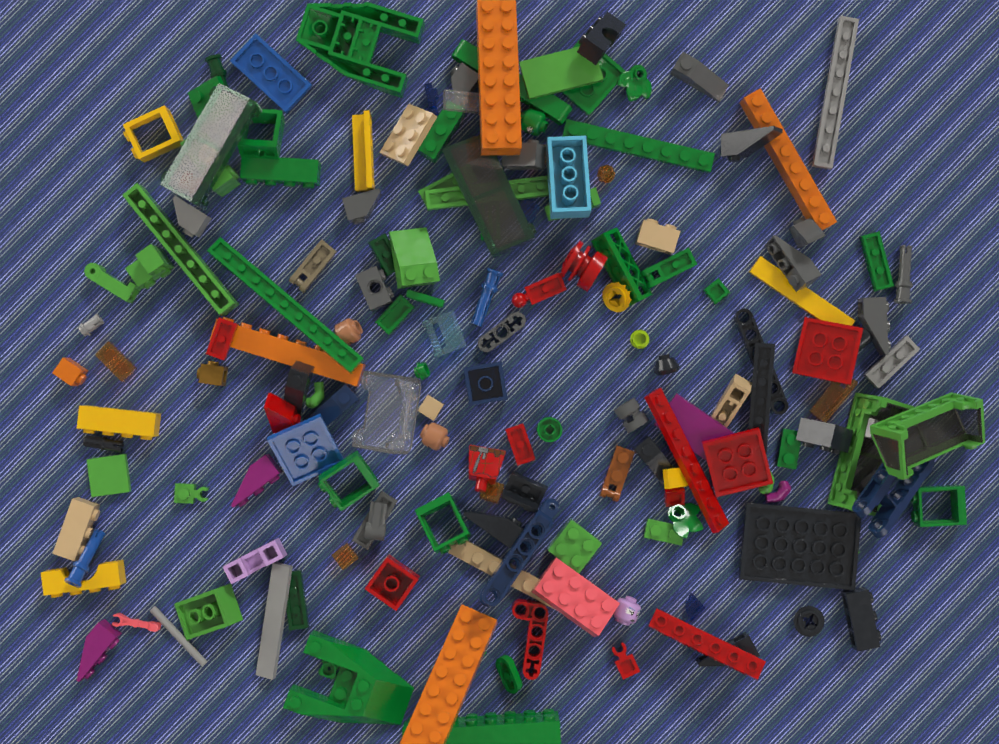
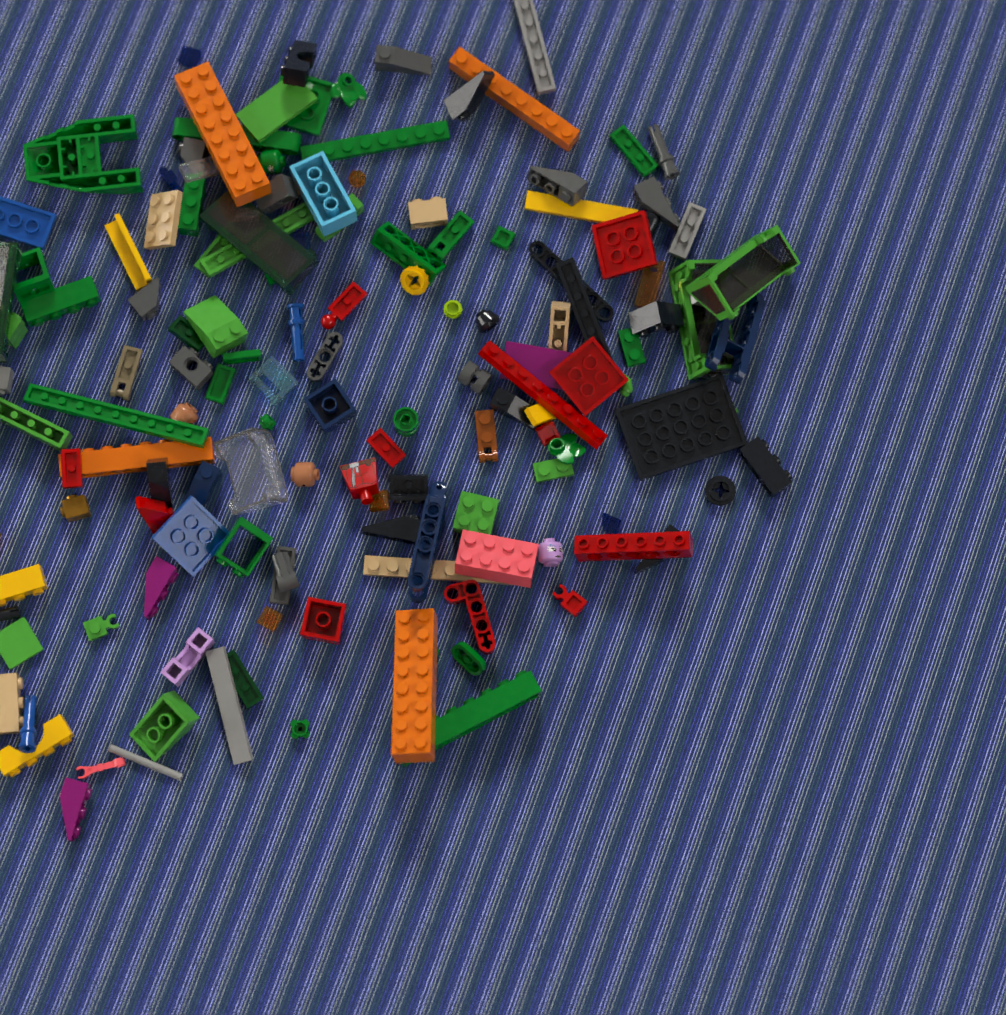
camera: 25 degrees left, 10 degrees down
green wedge [283,630,414,725] -> none
bright green arm [305,382,324,408] -> none
green window [415,492,472,554] -> none
tan tile [418,395,444,421] -> none
red wheel [560,241,608,292] -> none
magenta arm [765,481,791,503] -> none
dark grey slope [789,217,825,249] -> none
green window [911,485,967,527] -> none

